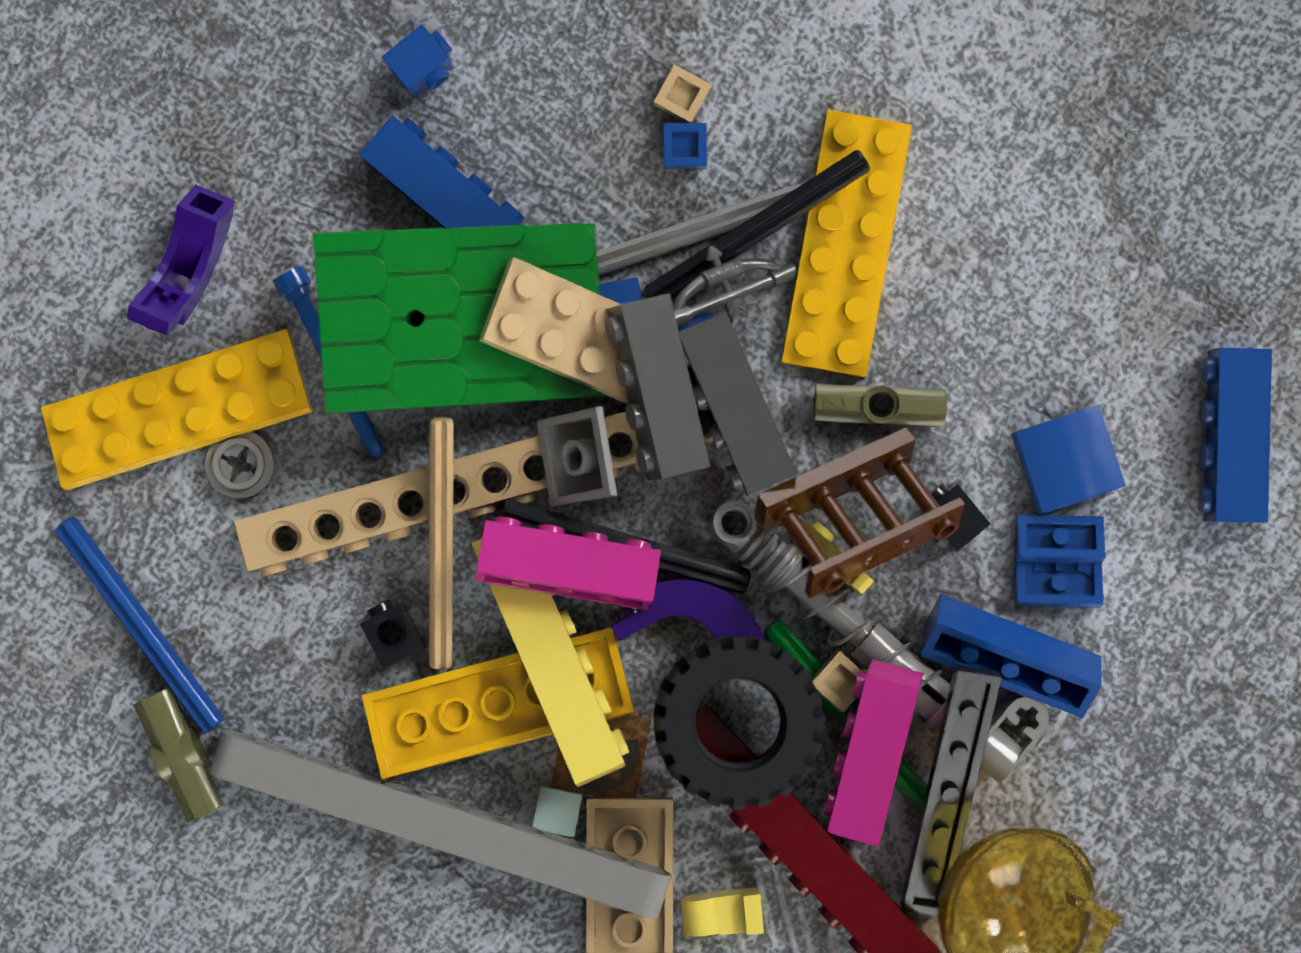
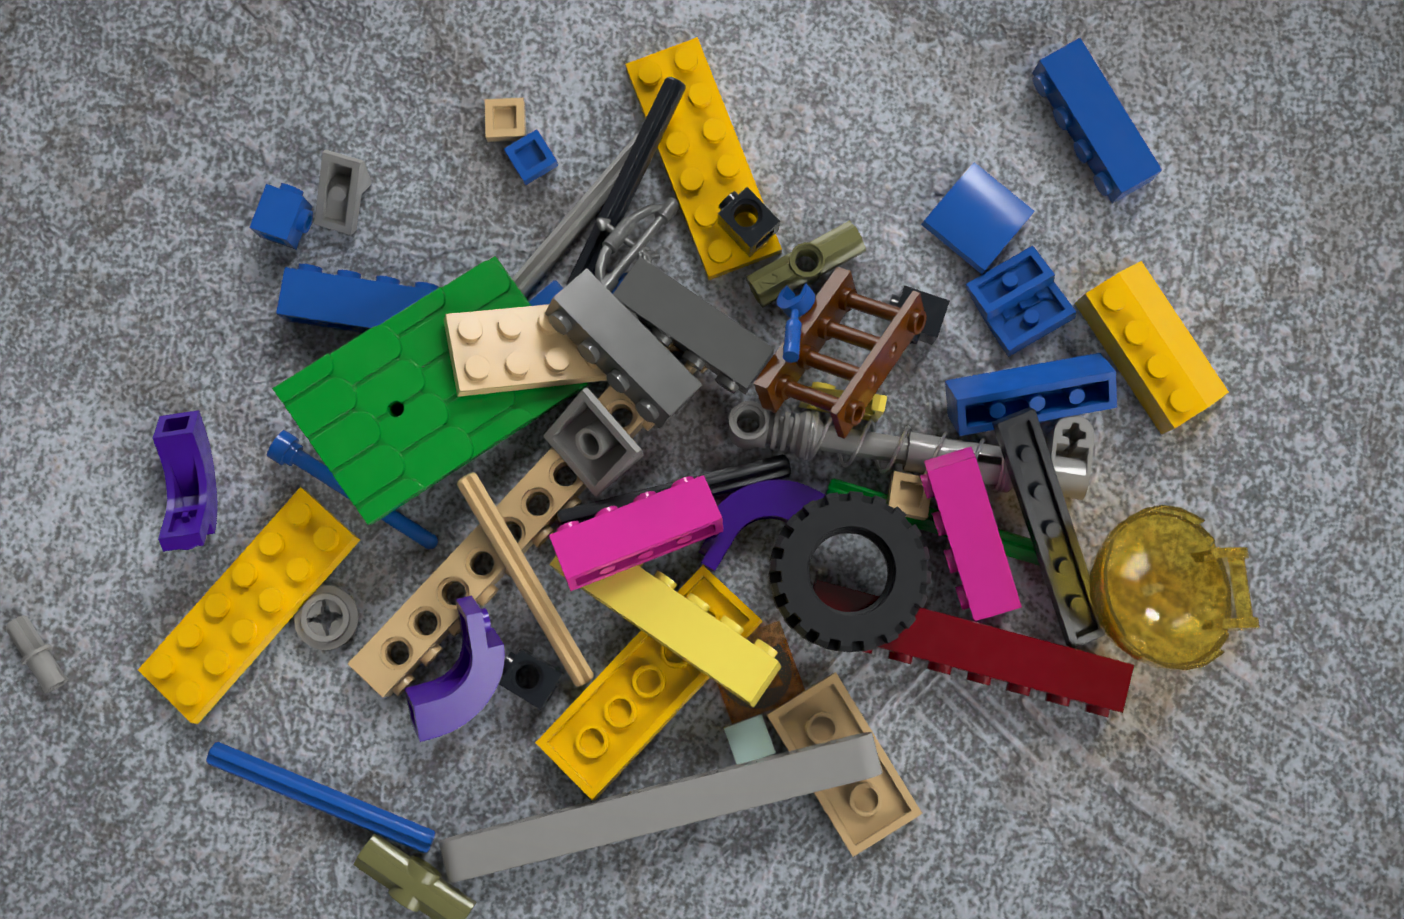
camera: 30 degrees left, 5 degrees down
light yellow leg [680,887,764,937] -> none
none -> light grey slope [314,149,372,235]
none -> dark purple arch [405,595,505,742]
none -> black brick [717,187,780,257]
none -> blue piece [777,283,816,363]
none -> yellow slope [1075,261,1229,435]

